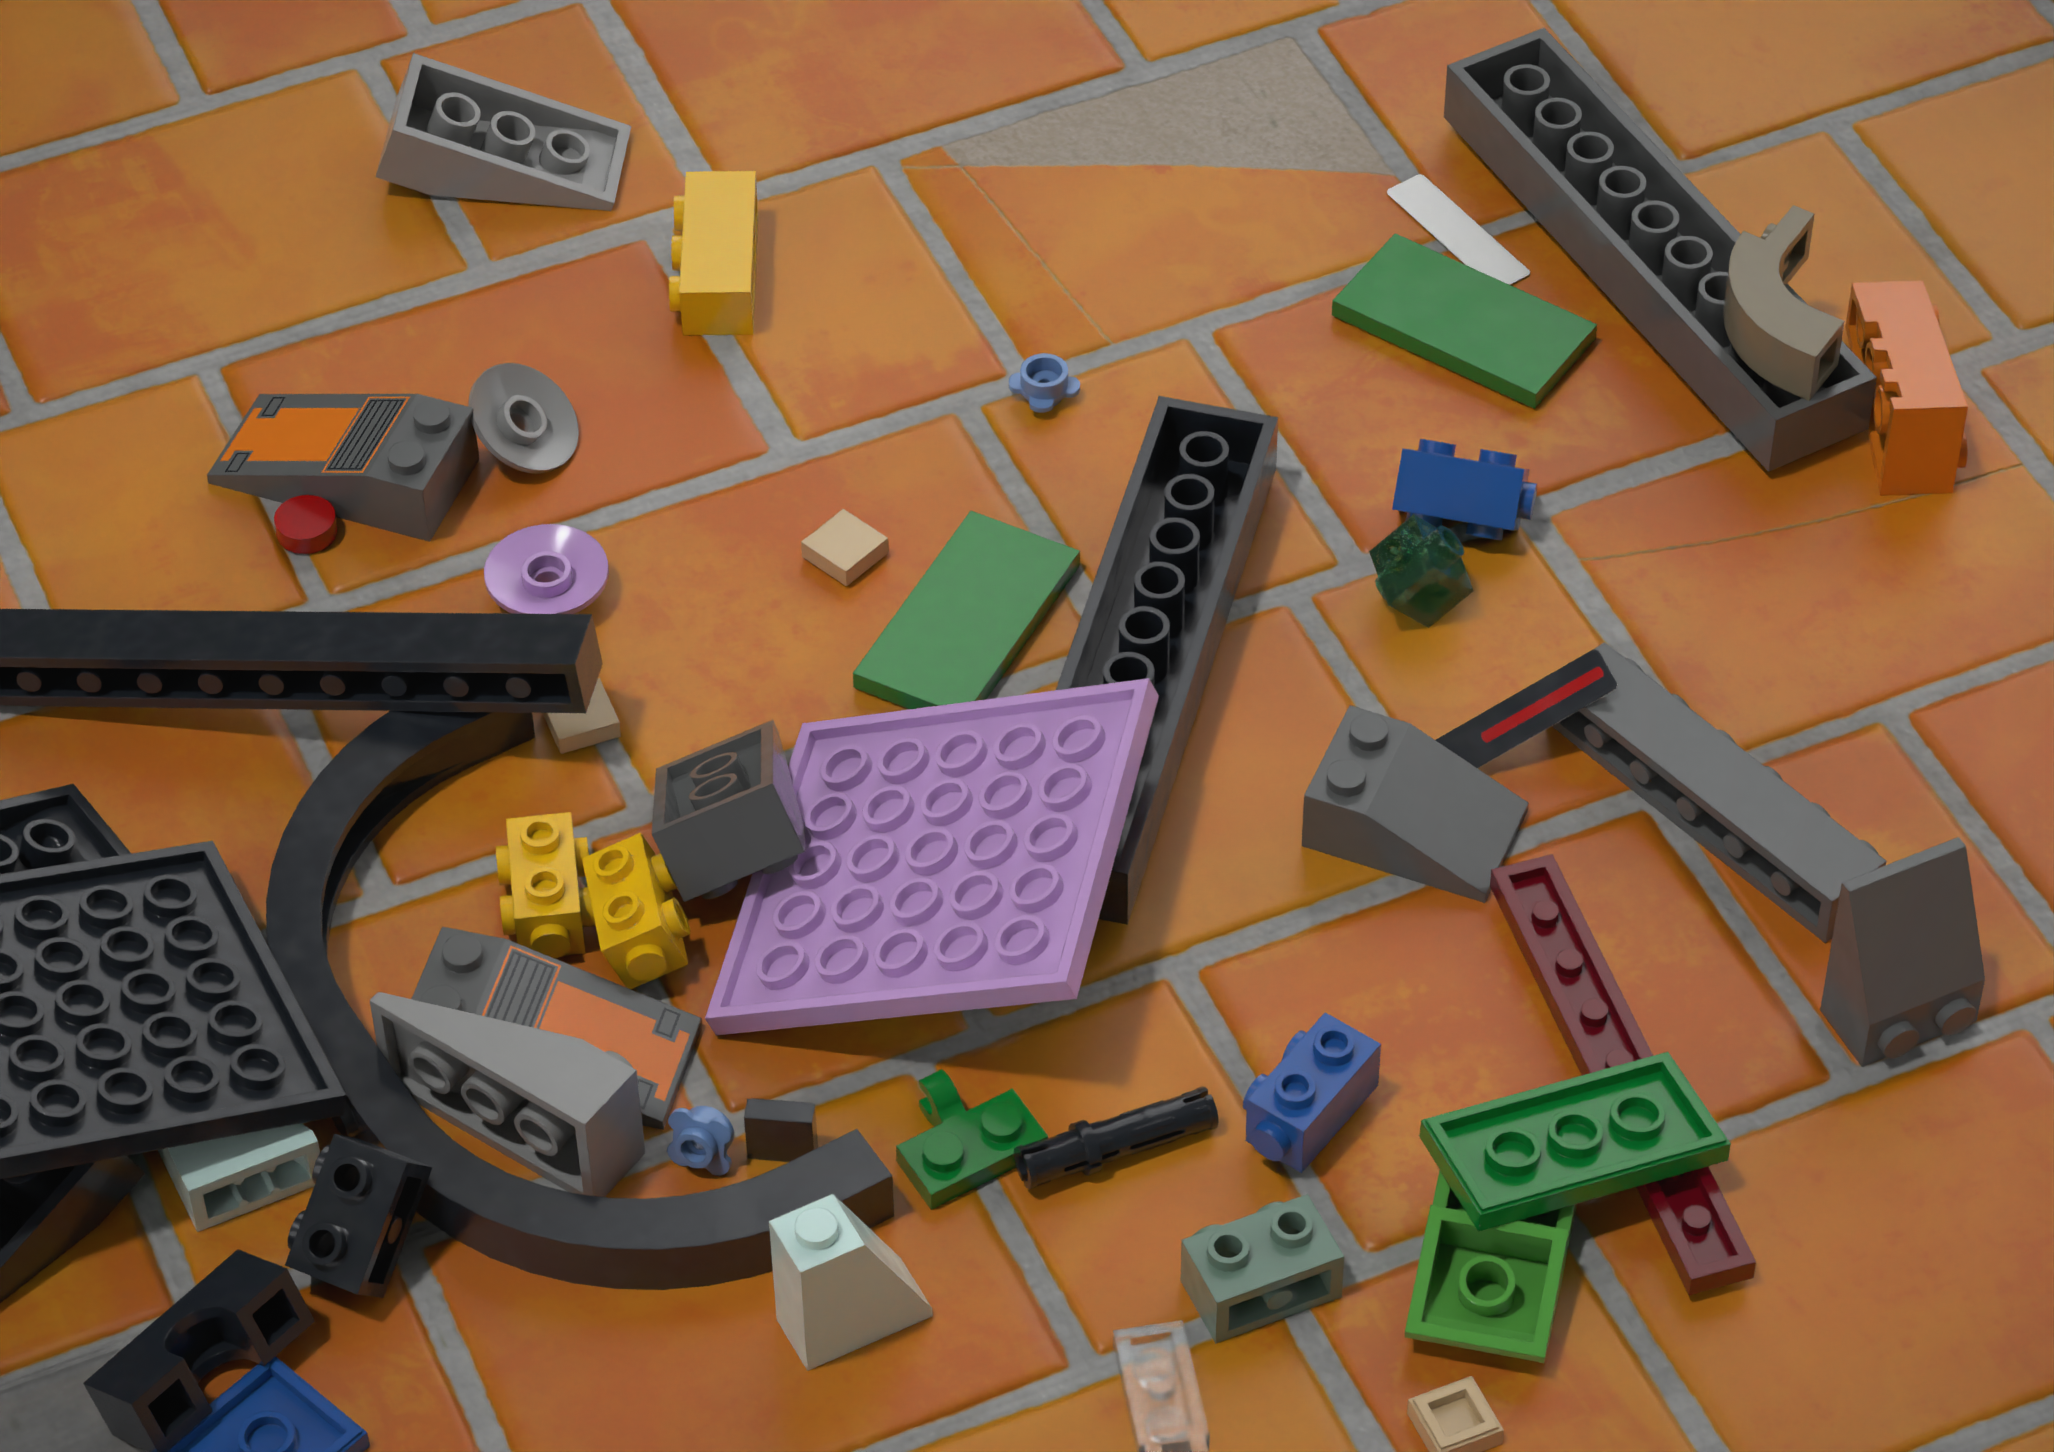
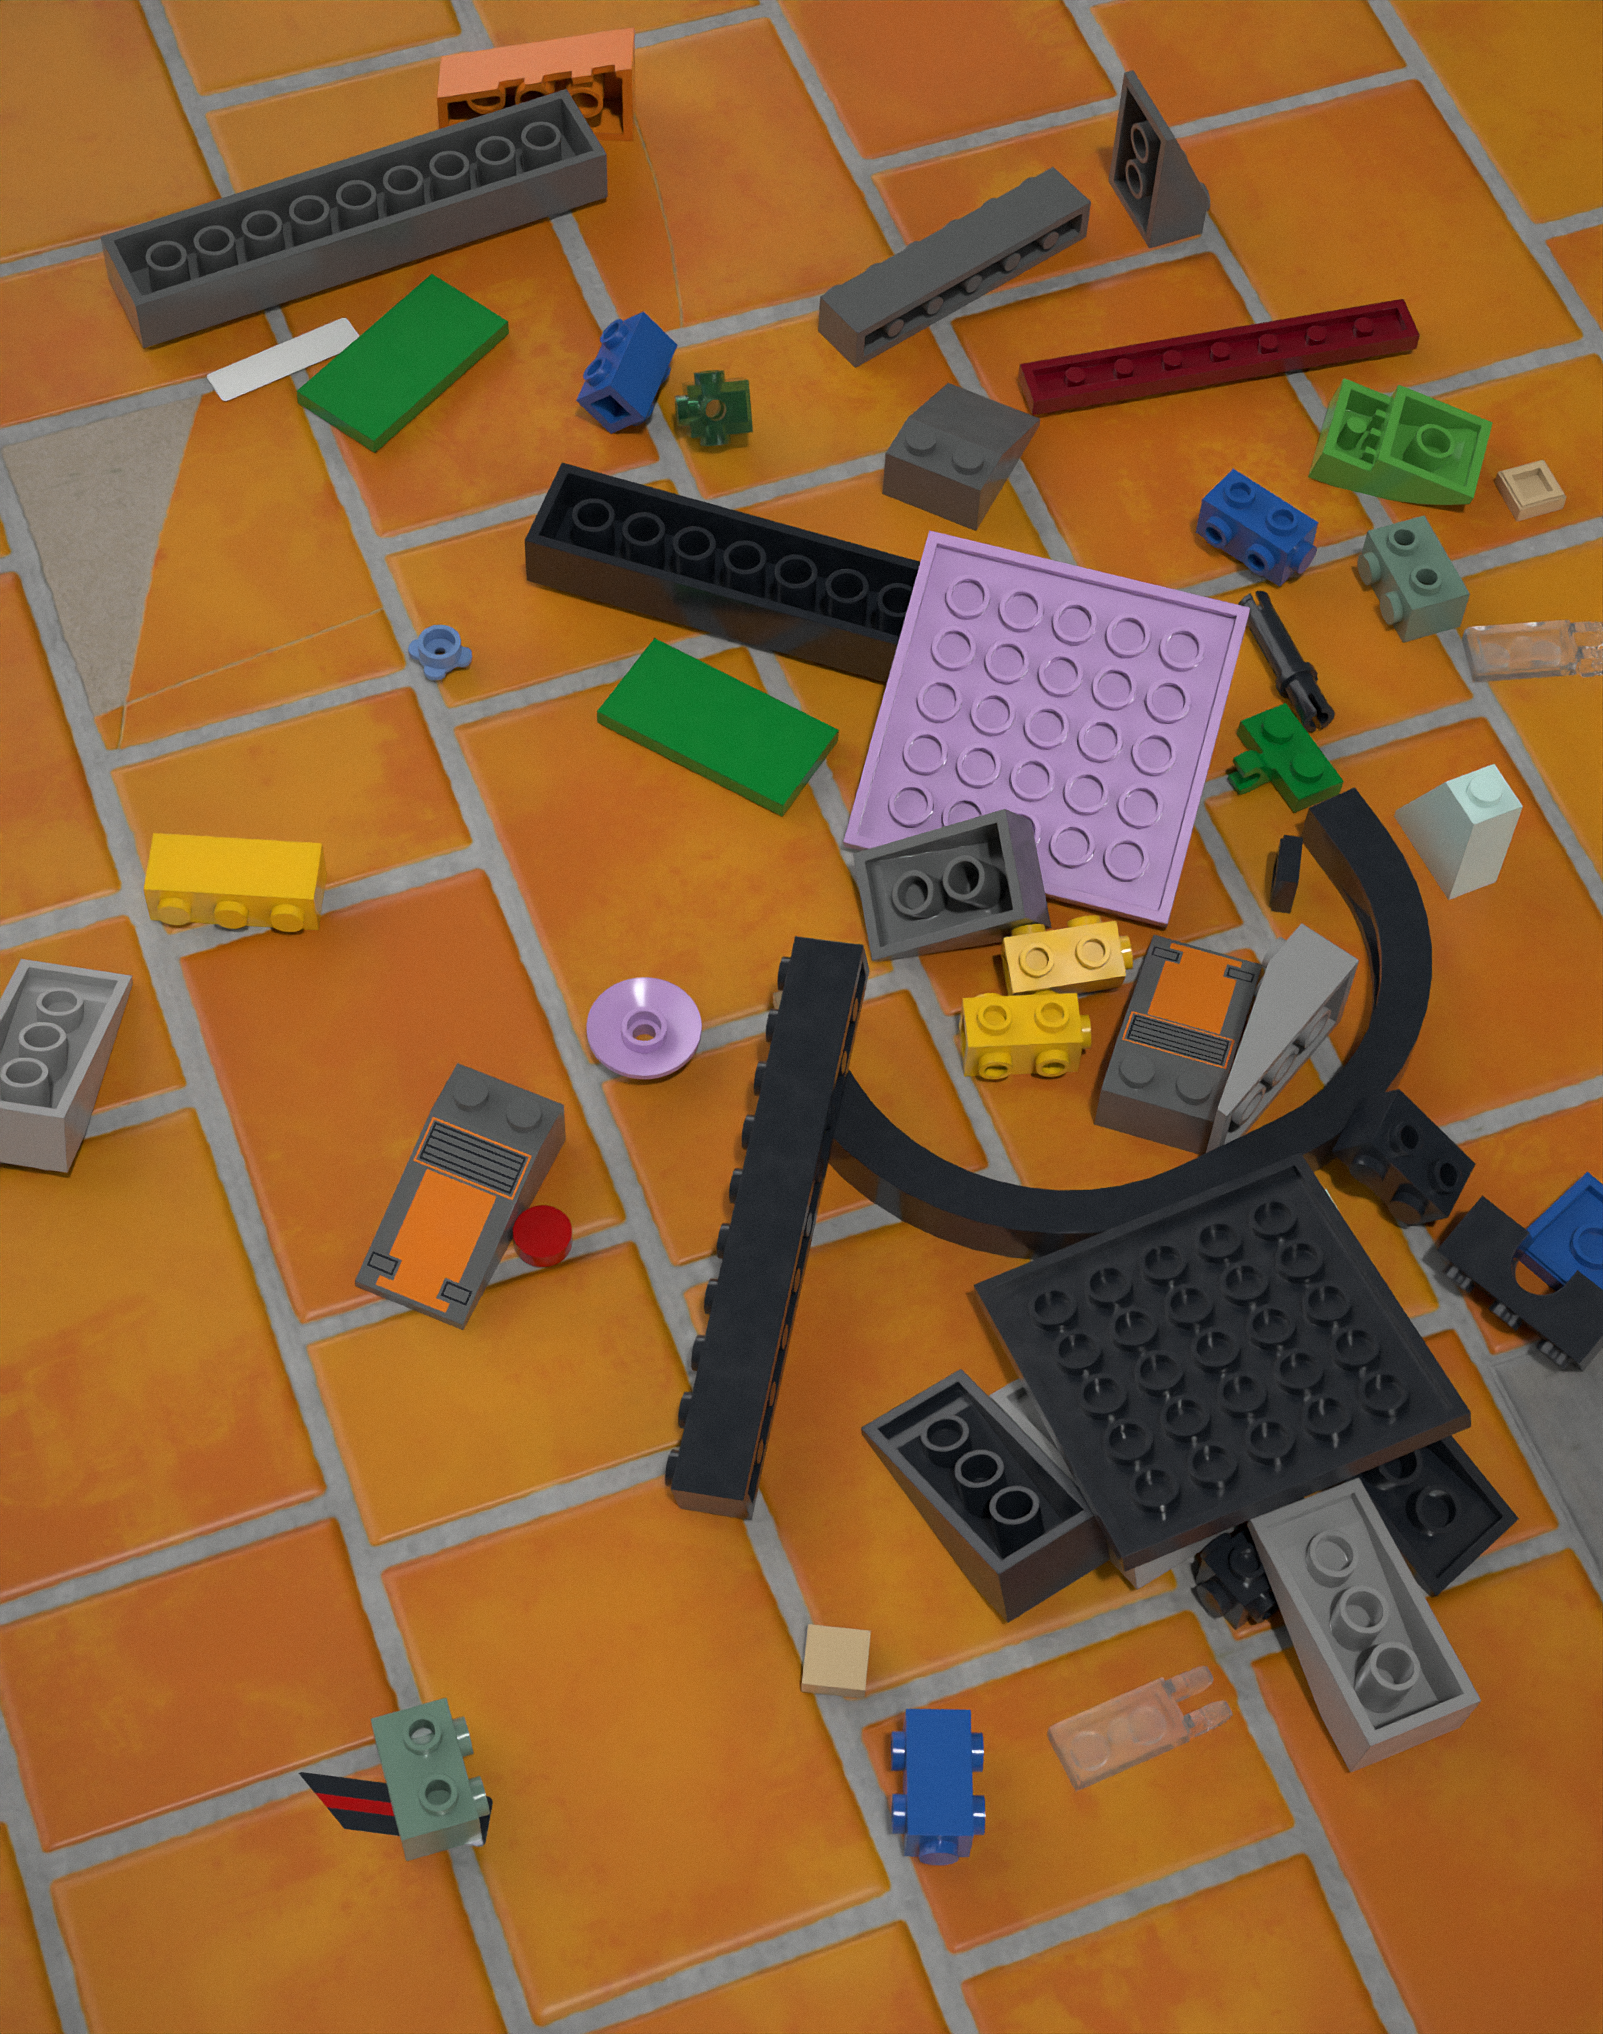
camera: 90 degrees left, 10 degrees up
light grey dish [468,363,579,474] -> none
medium blue plate [667,1106,734,1176] -> none
tan tile [801,509,889,586] -> none
green tile [1419,1052,1731,1232] -> none
black sticker [1436,649,1617,768] -> none
dark tan arch [1723,205,1845,401] -> none

